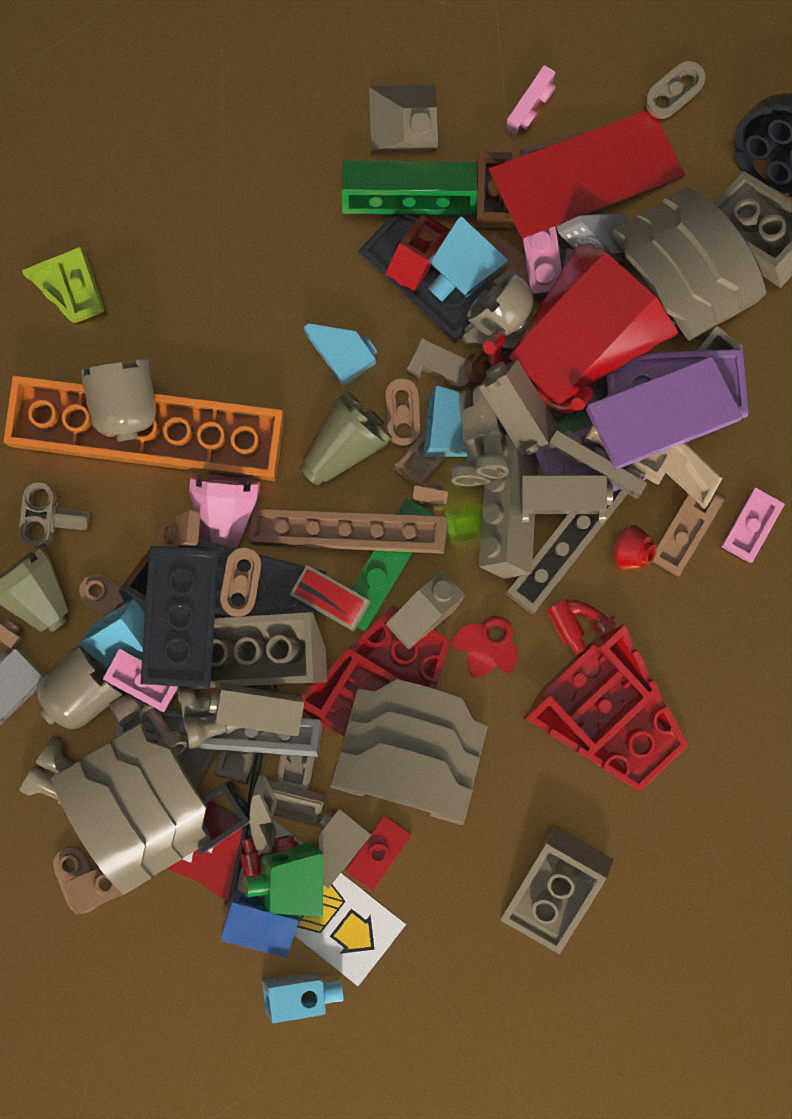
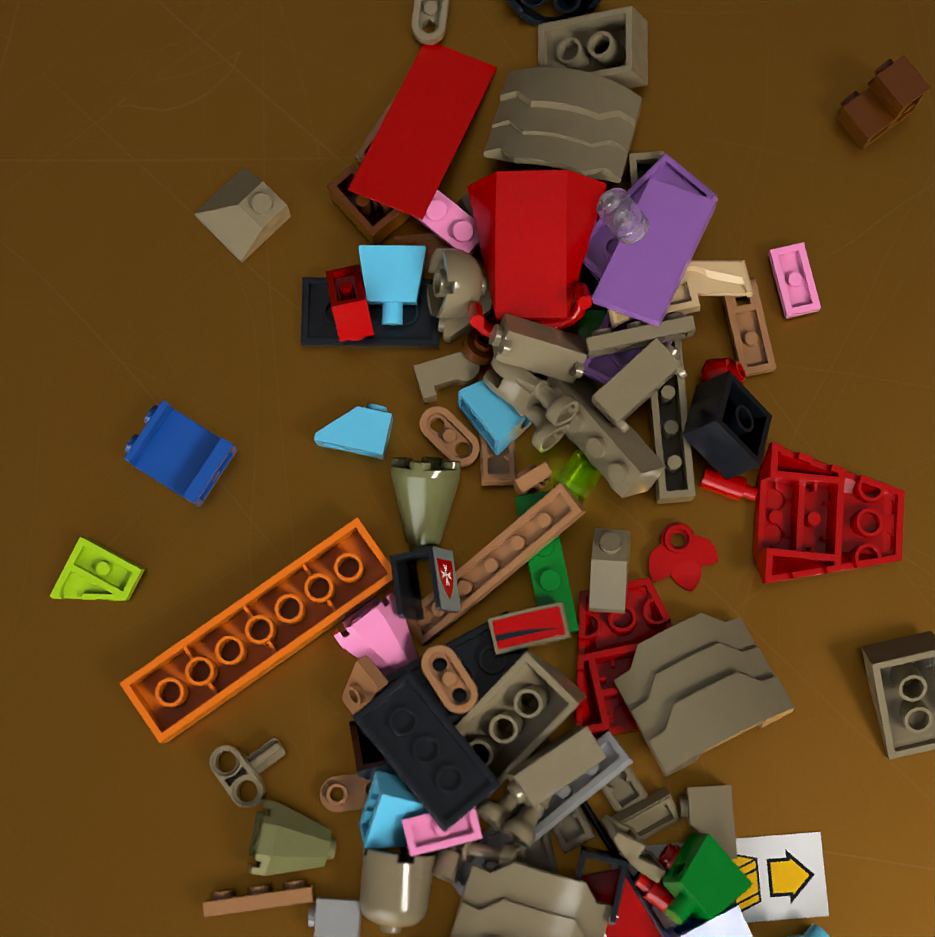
camera: 40 degrees left, 5 degrees down
dark tan cylinder [80,359,156,442] -> none
green brick [342,161,477,215] -> none
red plate [345,815,412,891] -> none
bright pink plate [505,65,556,136] -> none
light grey slope [557,214,628,264] -> none
none -> blue panel [124,400,238,508]
none -> black piece [390,547,461,621]
none -> clear plate [596,188,649,244]
none -> black brick [683,371,772,480]

